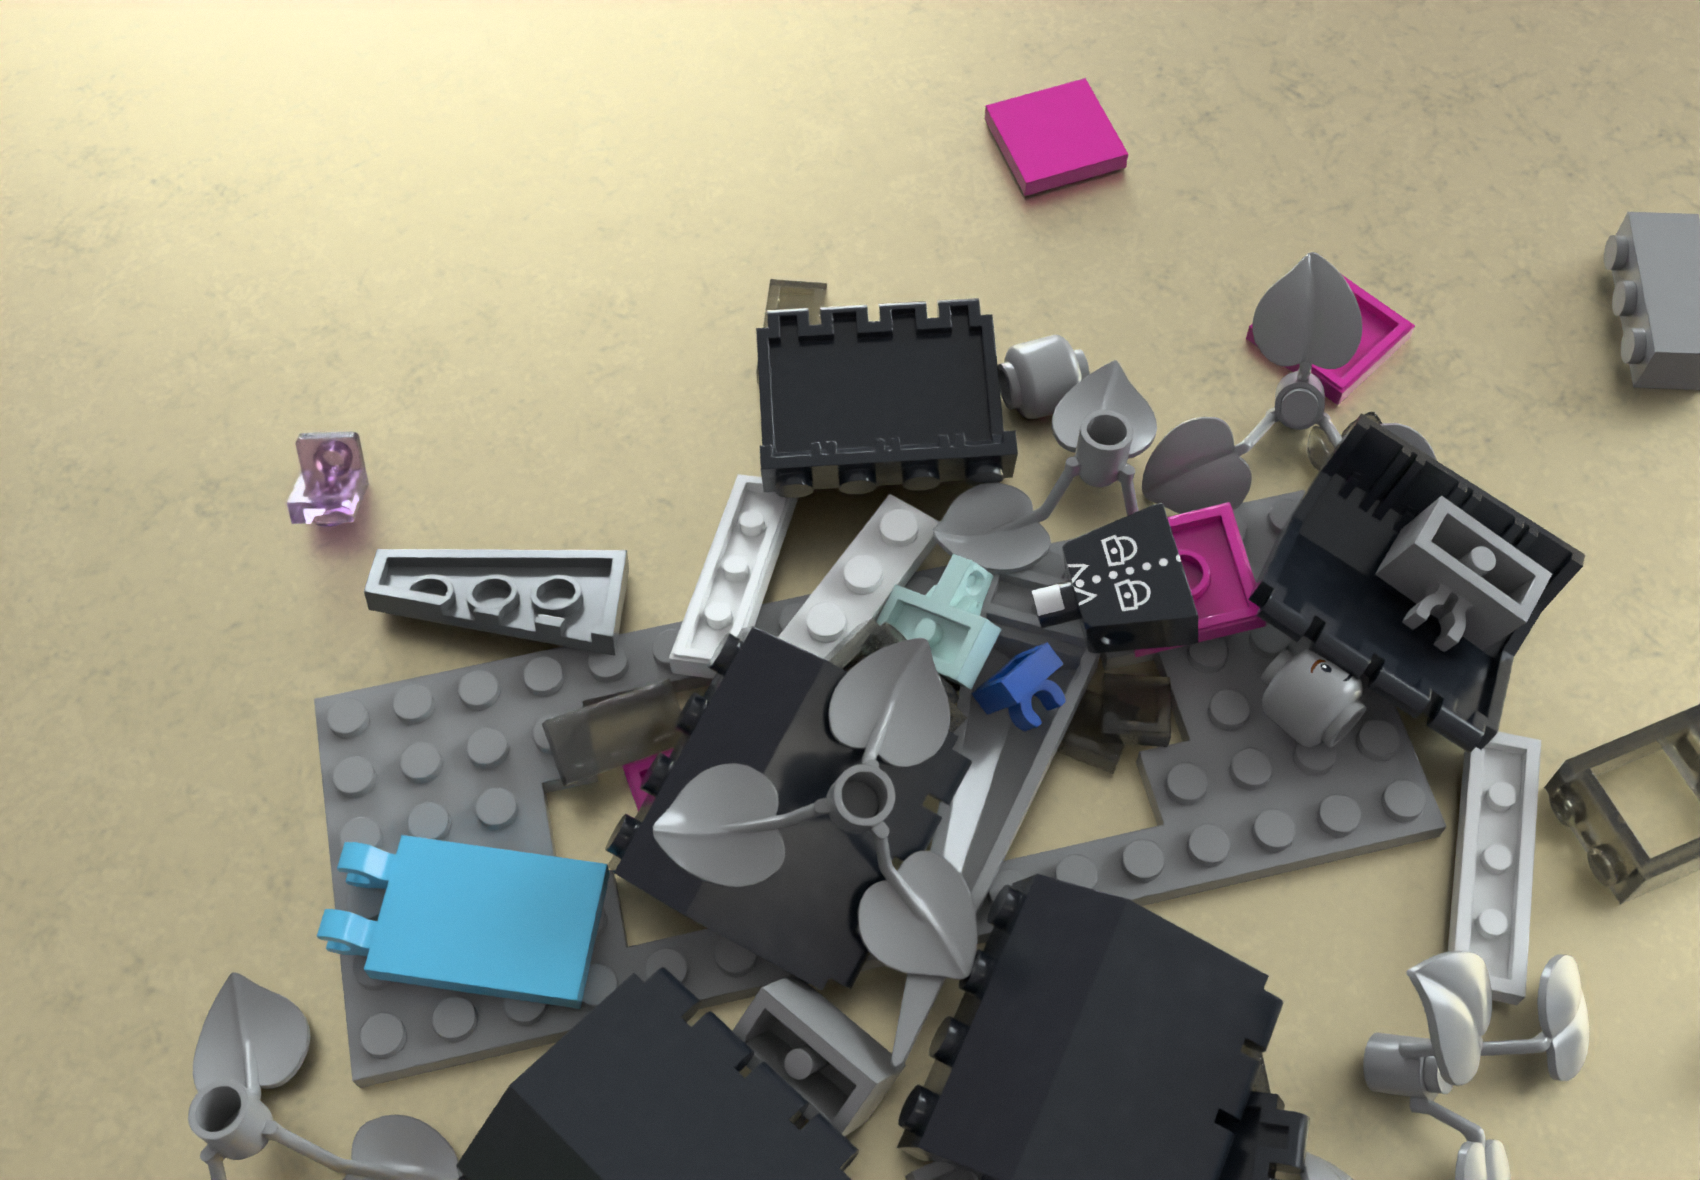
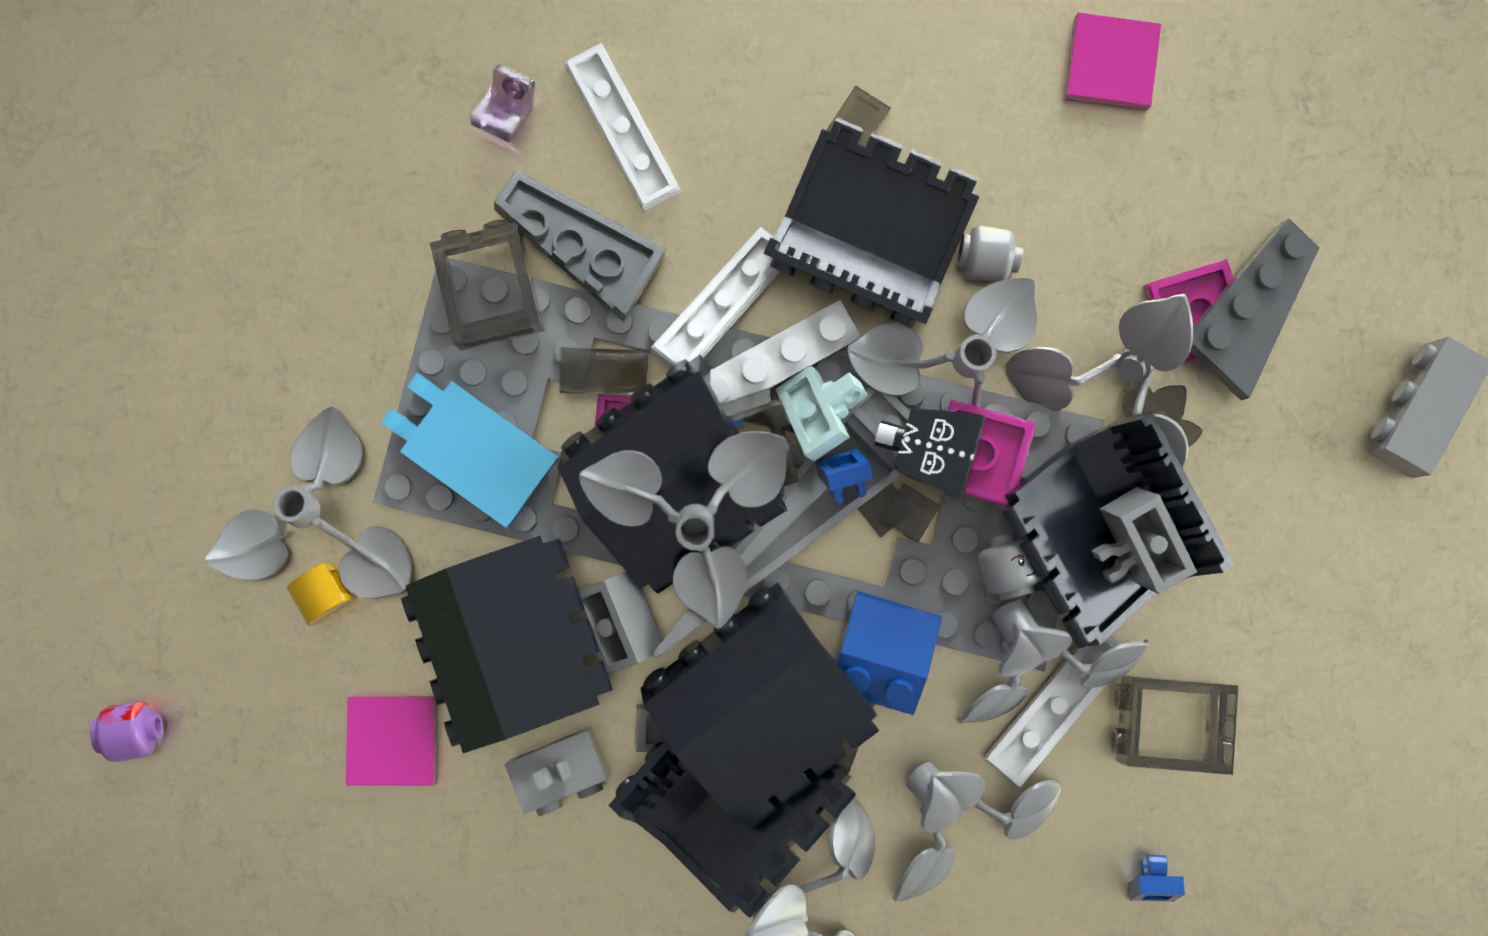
camera: 25 degrees right, 25 degrees up
none -> clear smoke window [430,220,545,351]
none -> white tile [564,43,681,212]
none -> blue slope [834,591,942,716]
none -> light grey plant [957,600,1150,724]
none -> dark grey wing [1190,218,1320,401]

